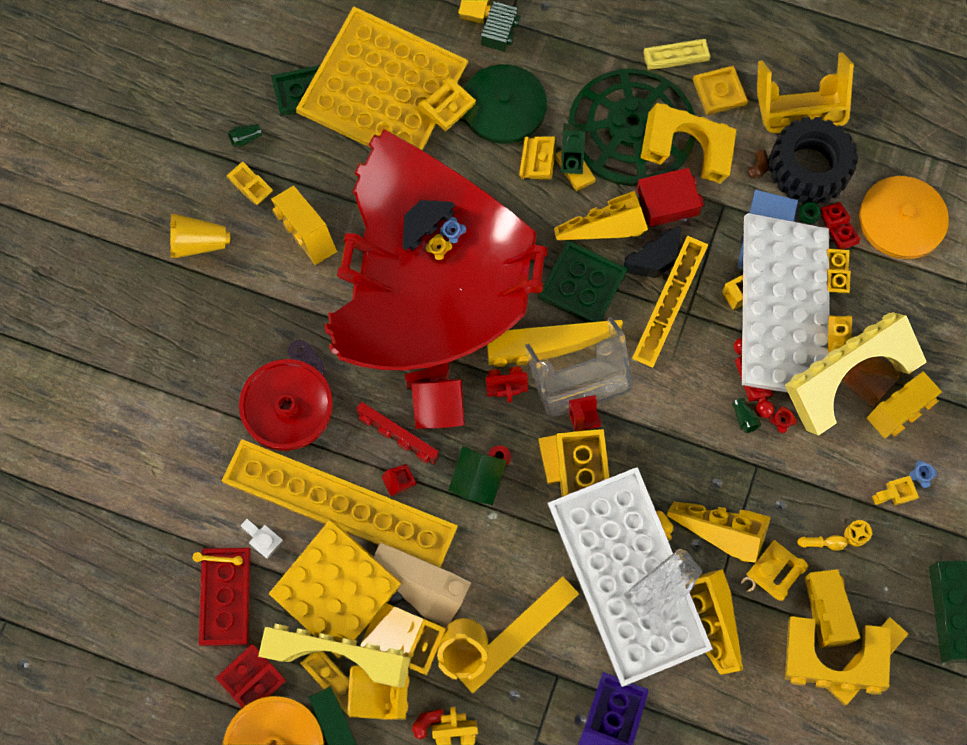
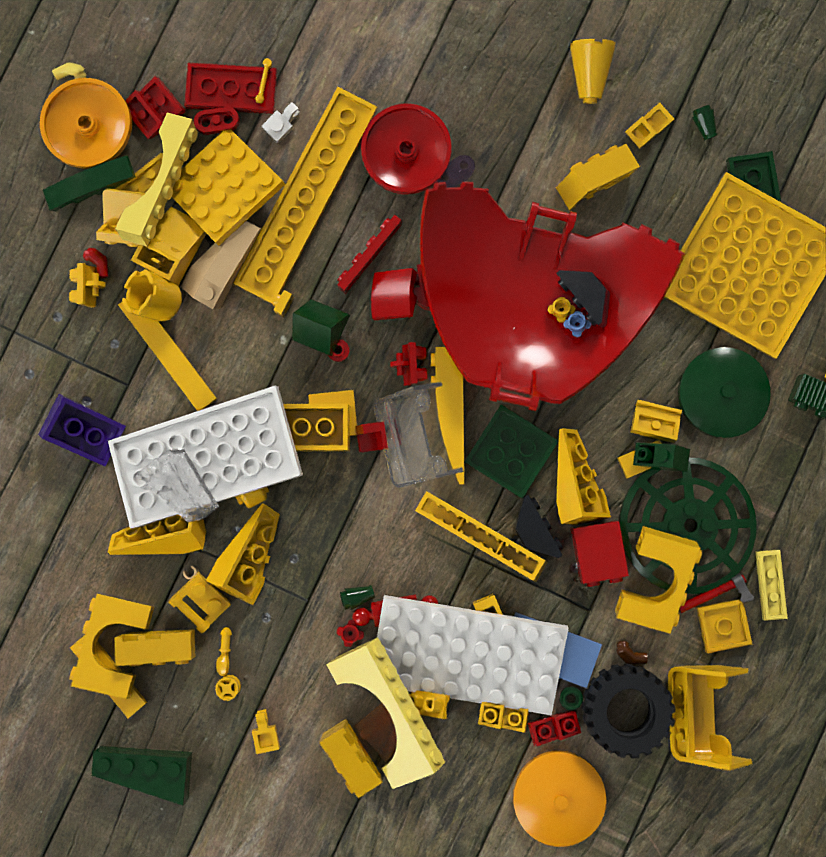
camera: 100 degrees right, 15 degrees up
red slope [382,464,417,496] -> none
yellow plate [418,77,476,132] -> none
medium blue plate [909,460,937,488] -> none
none -> red plate [194,107,240,135]
none -> yellow plate [273,290,294,317]
none -> red piece [679,574,754,613]

